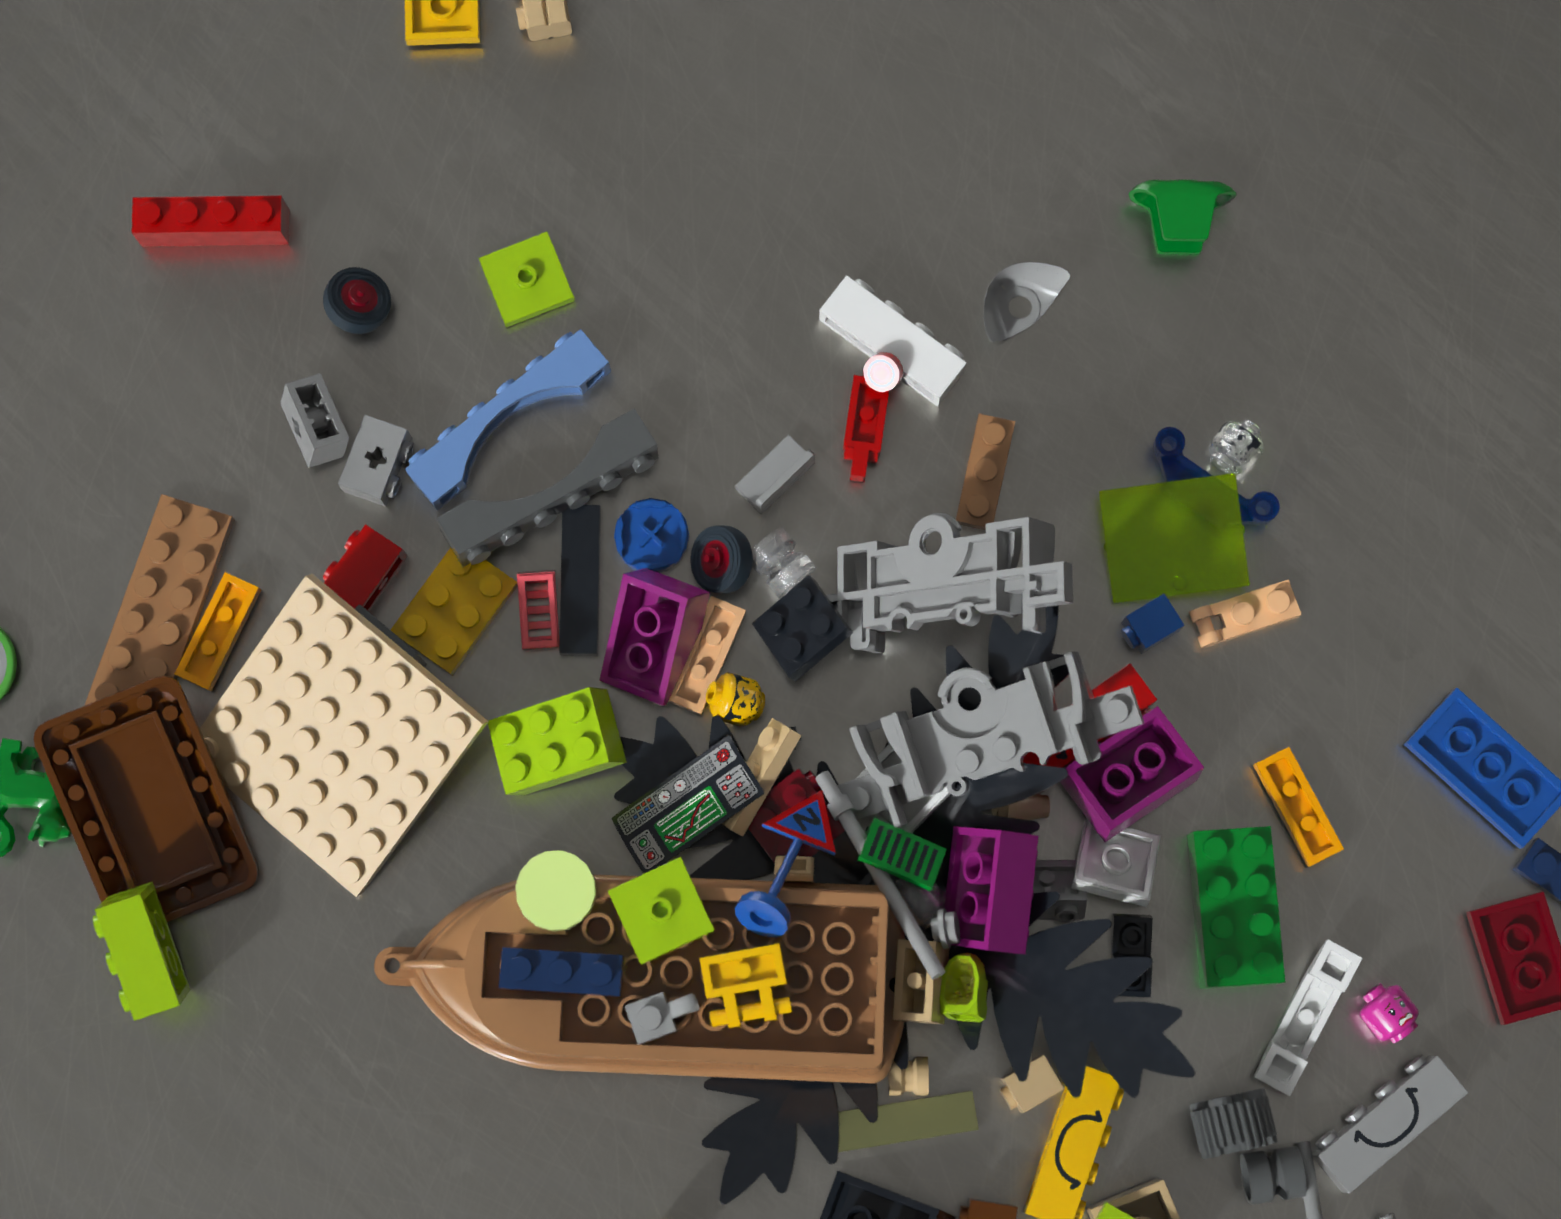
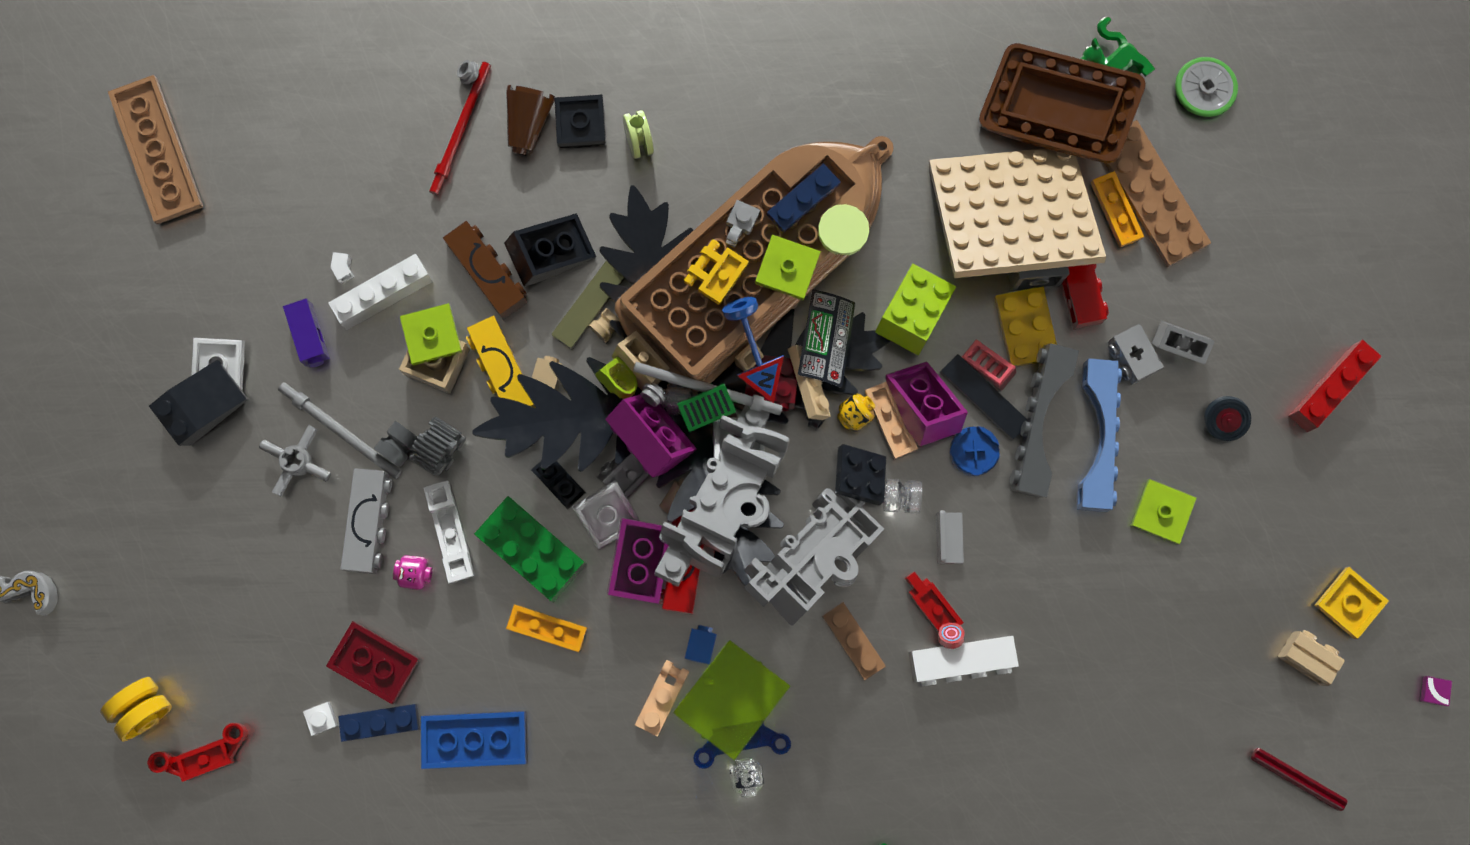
camera: 130 degrees right, 0 degrees up
lime brick [92,881,191,1021] -> none
black wheel [690,525,753,594] -> none
light grey piece [983,262,1070,342] -> none

